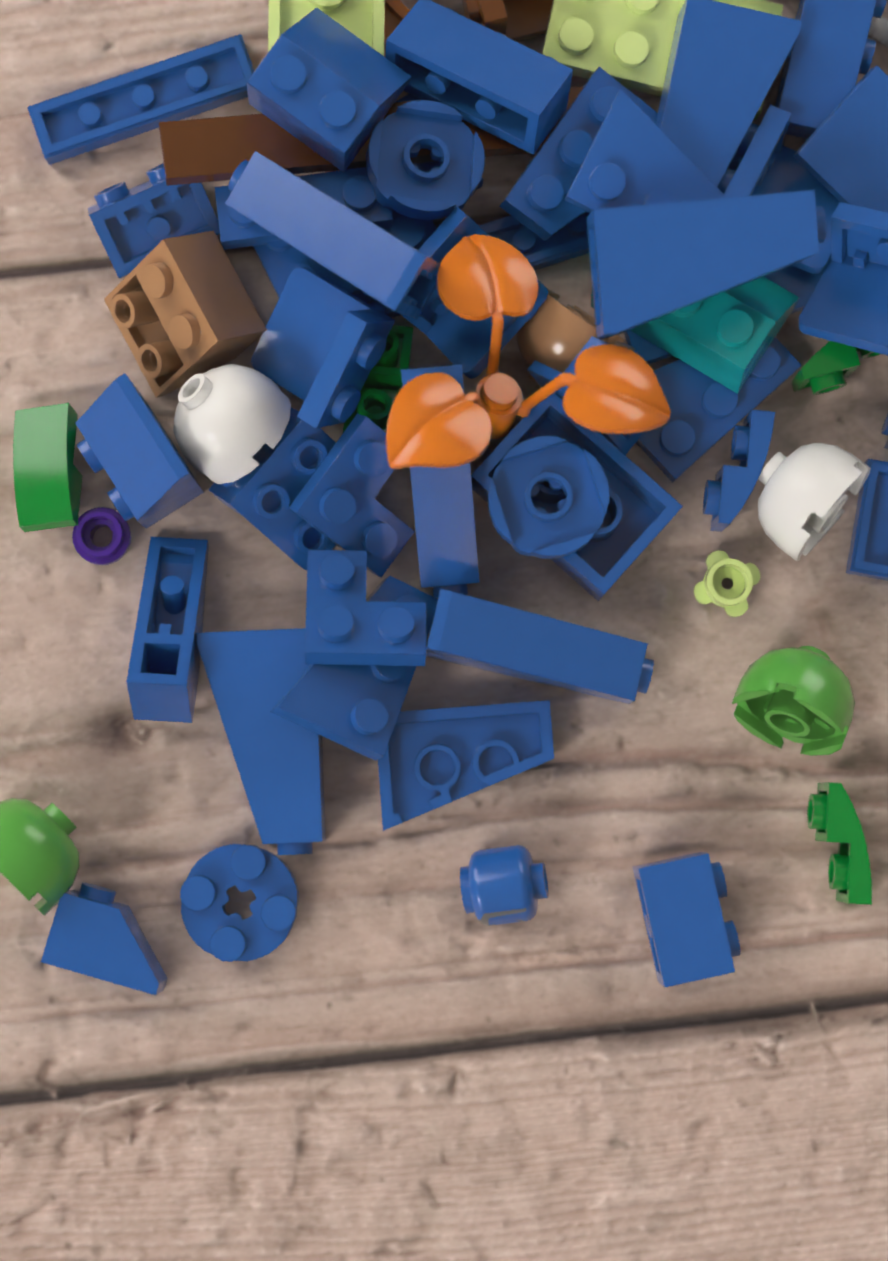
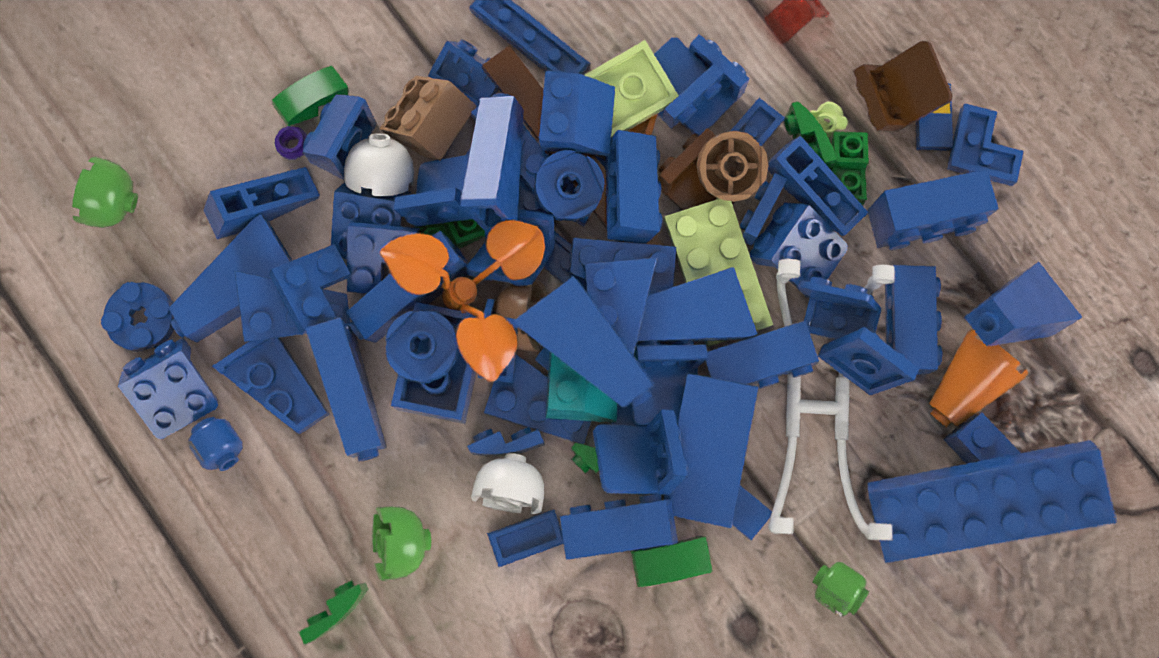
camera: 60 degrees right, 5 degrees down
blue slope [41,883,168,995] -> none
blue brick [633,852,741,988] -> none
yellowish green plate [693,550,761,617] -> none
none -> bracket [118,338,218,439]

